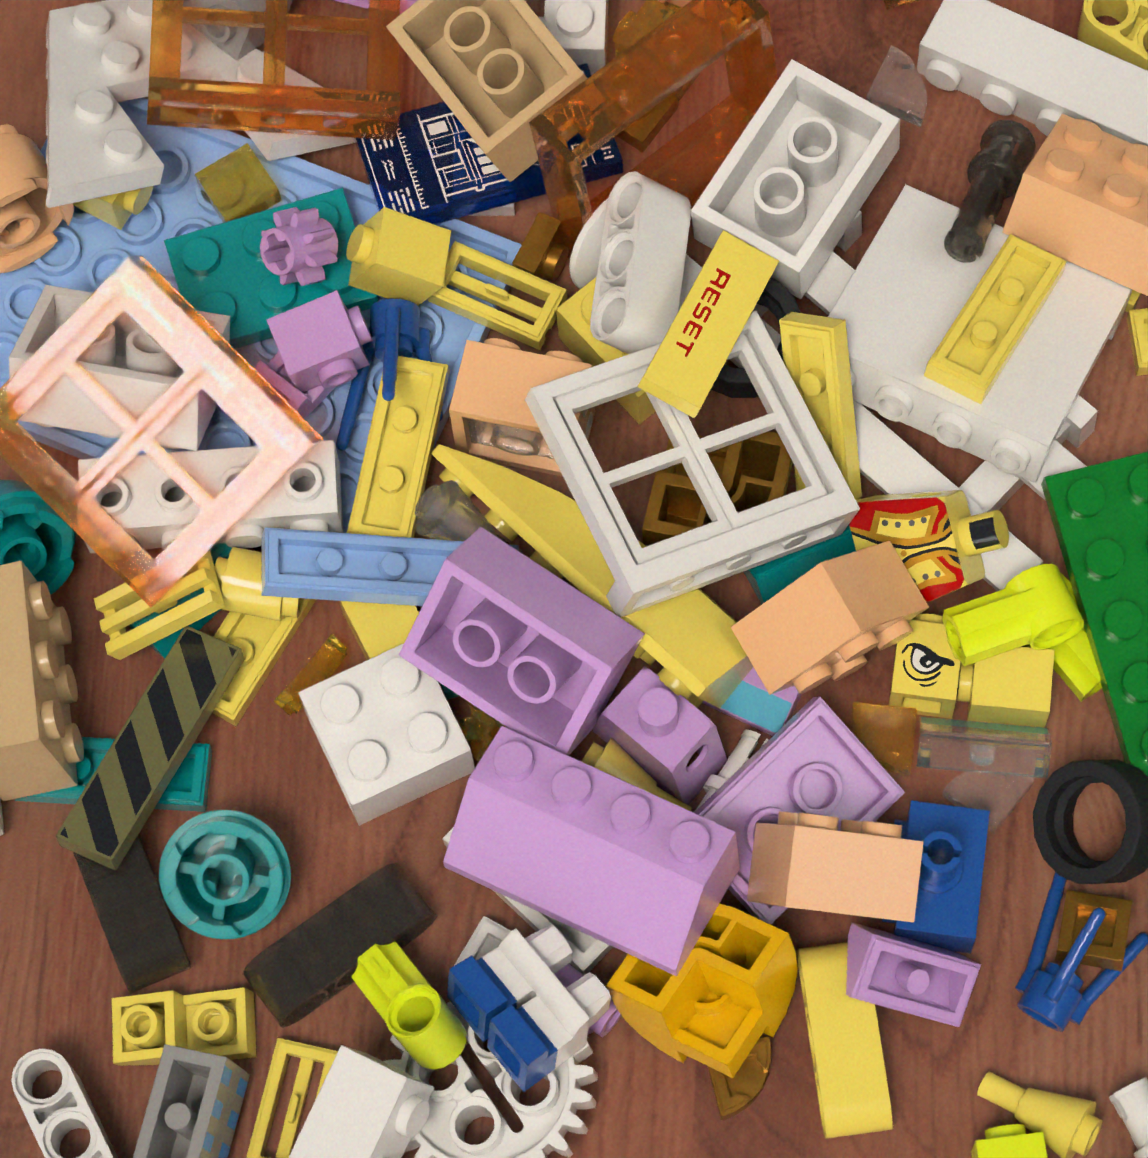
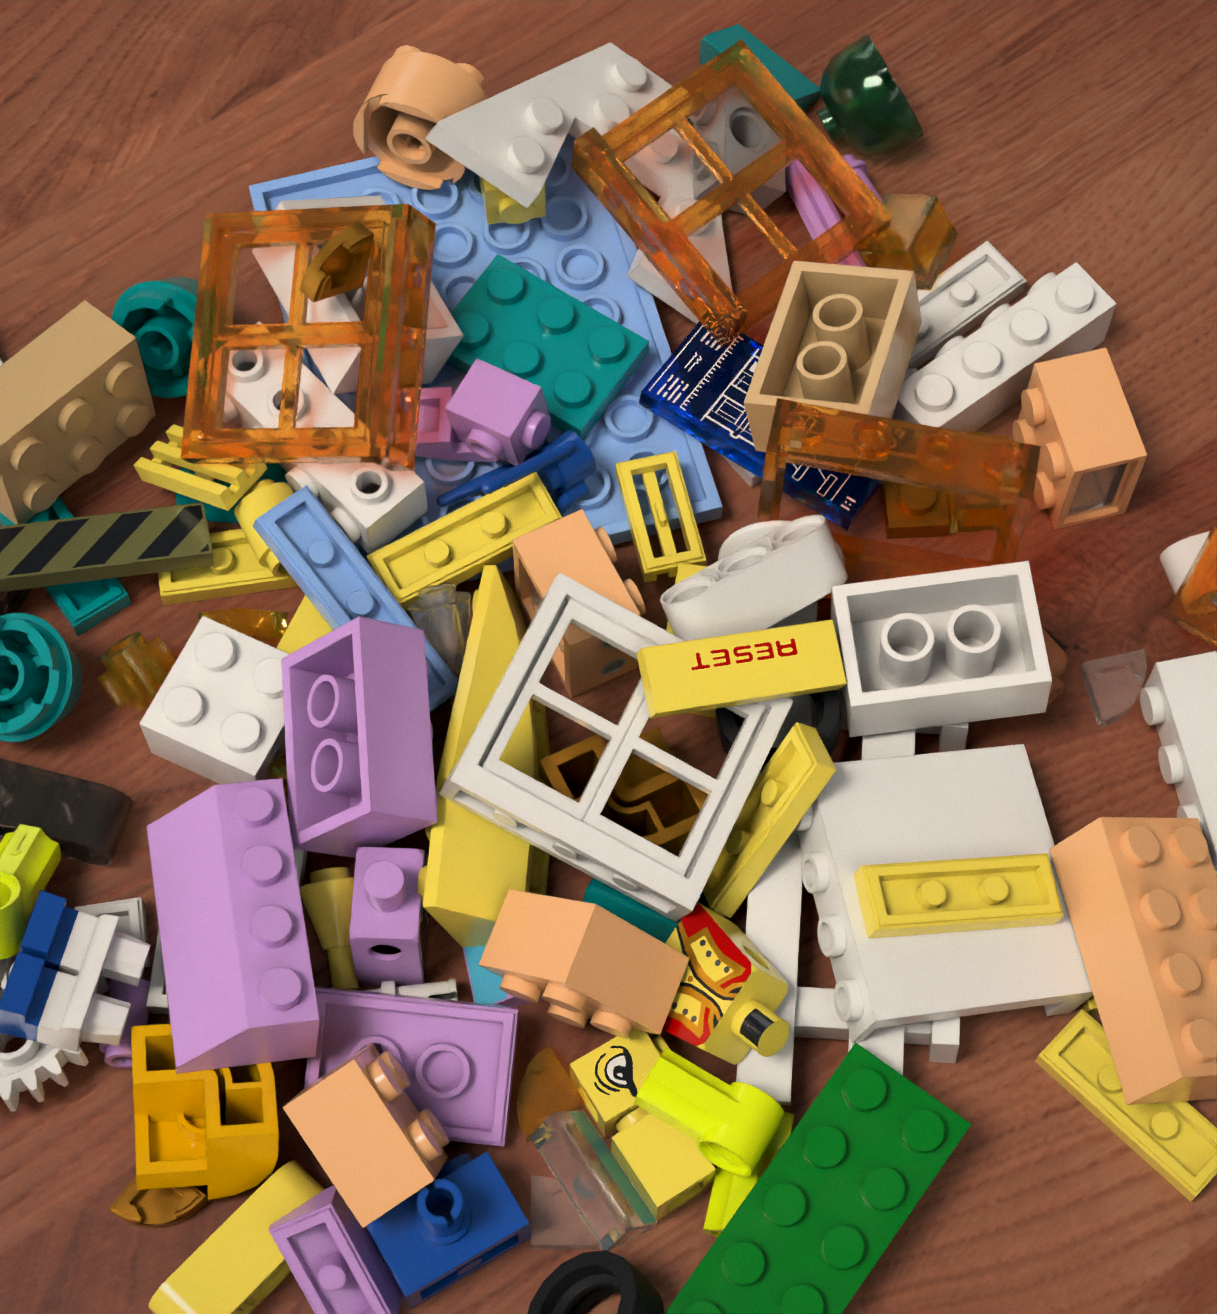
camera: 45 degrees right, 5 degrees down
clear yellow tile [195,143,282,223] -> none
lavender gear [260,207,338,286] -> none
light yellow brick [346,207,451,306] -> none
pearl gold plate [512,212,568,281] -> none
clear smoke pin [944,120,1036,263] -> none
none -> clear yellow gear [97,632,177,712]
none -> pearl gold tile [300,222,374,303]

